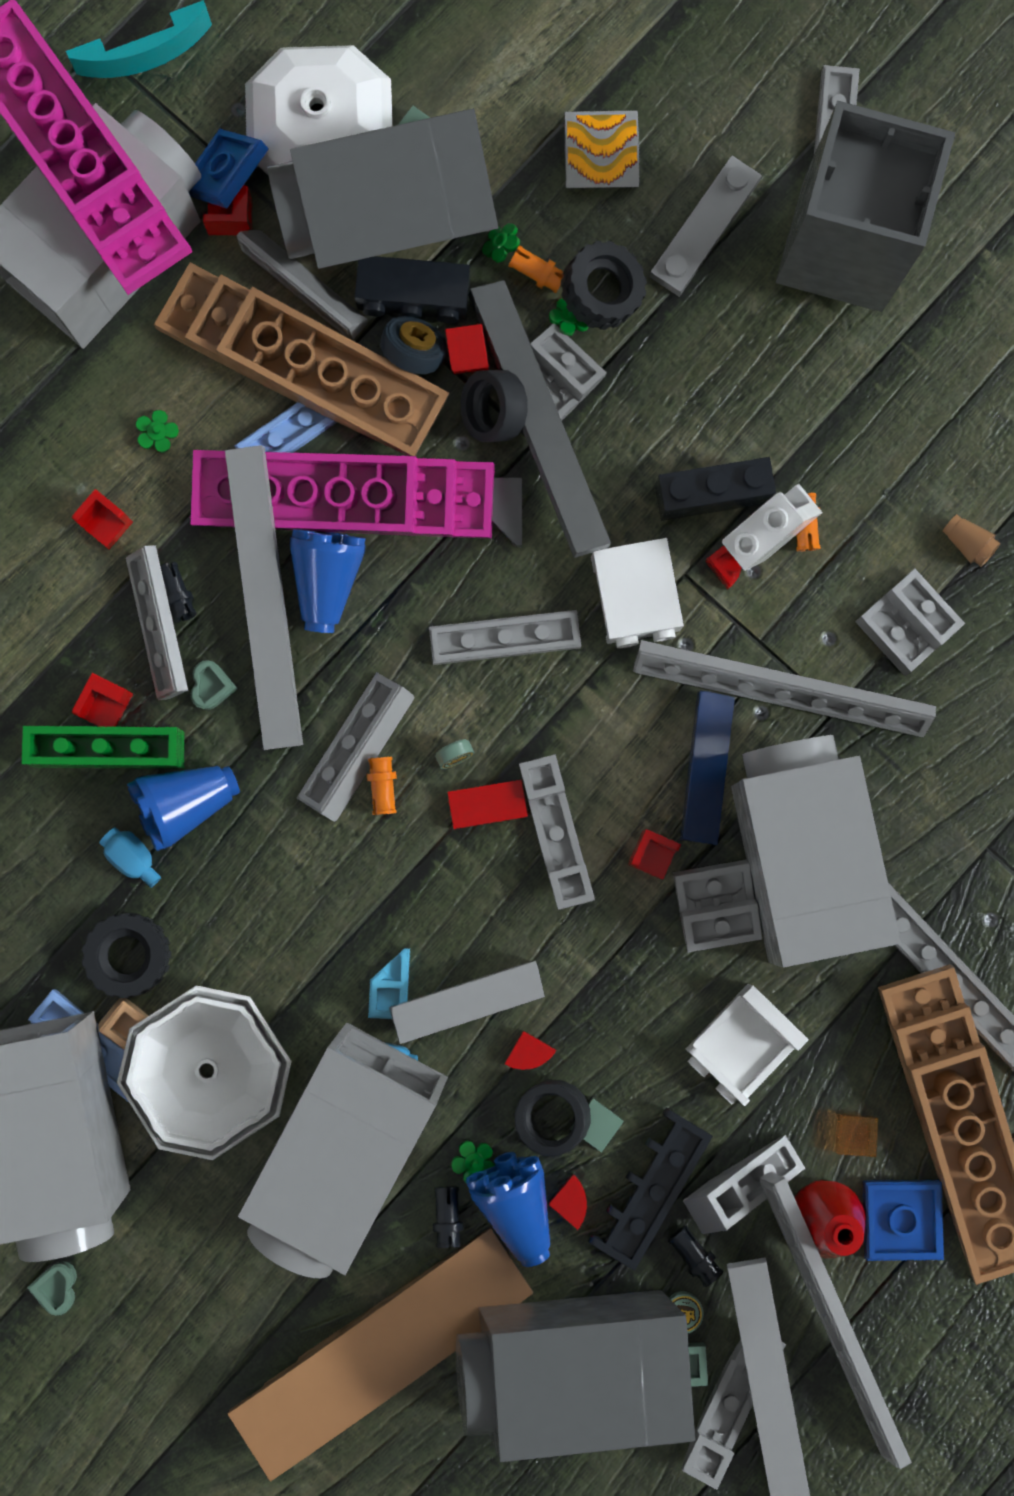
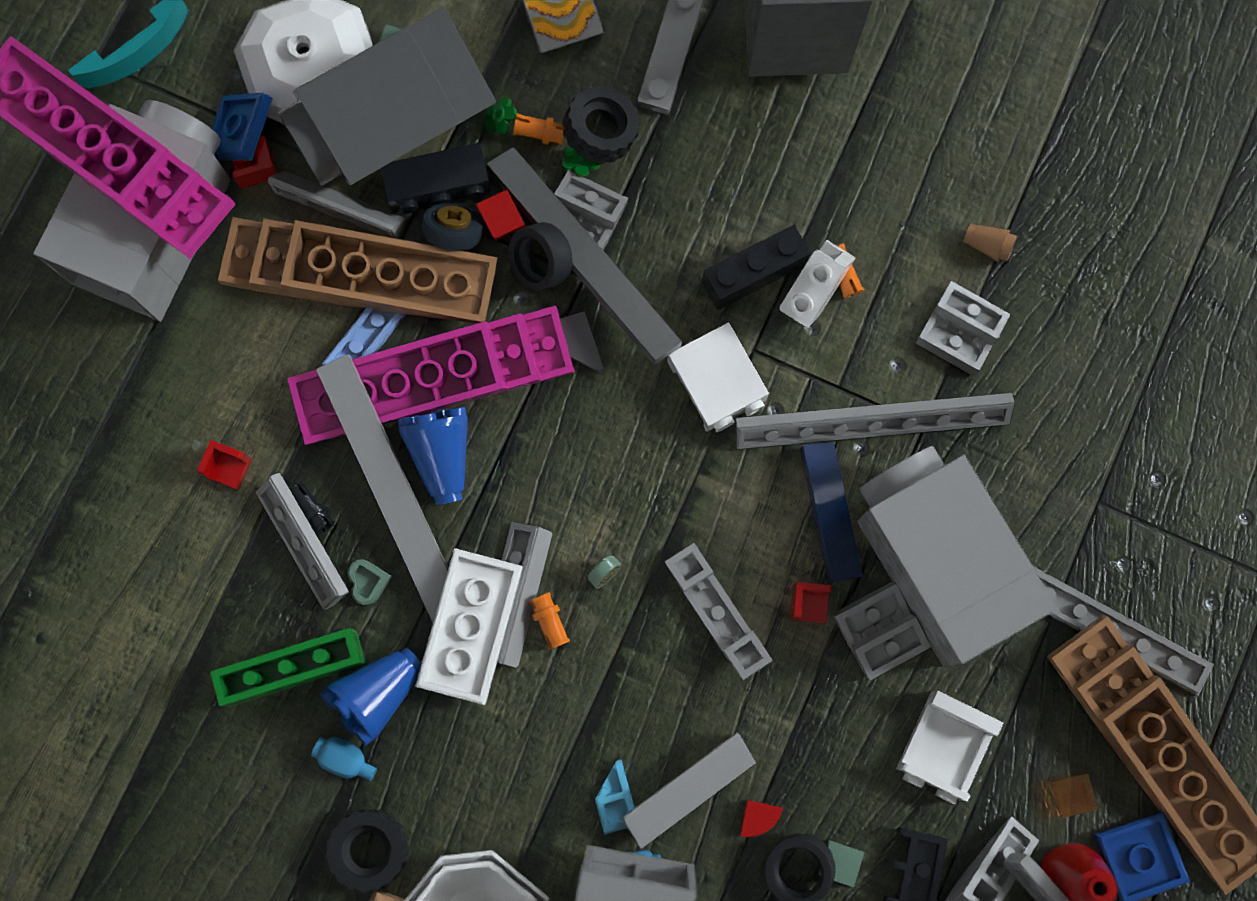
camera: 15 degrees left, 5 degrees down
red panel [72,673,133,727] -> none
green plant [136,410,179,453] -> none
light grey tile [429,610,581,665] -> none
red tile [447,780,528,829] -> none
red tile [705,546,742,590] -> none
none -> white tile [415,548,523,705]

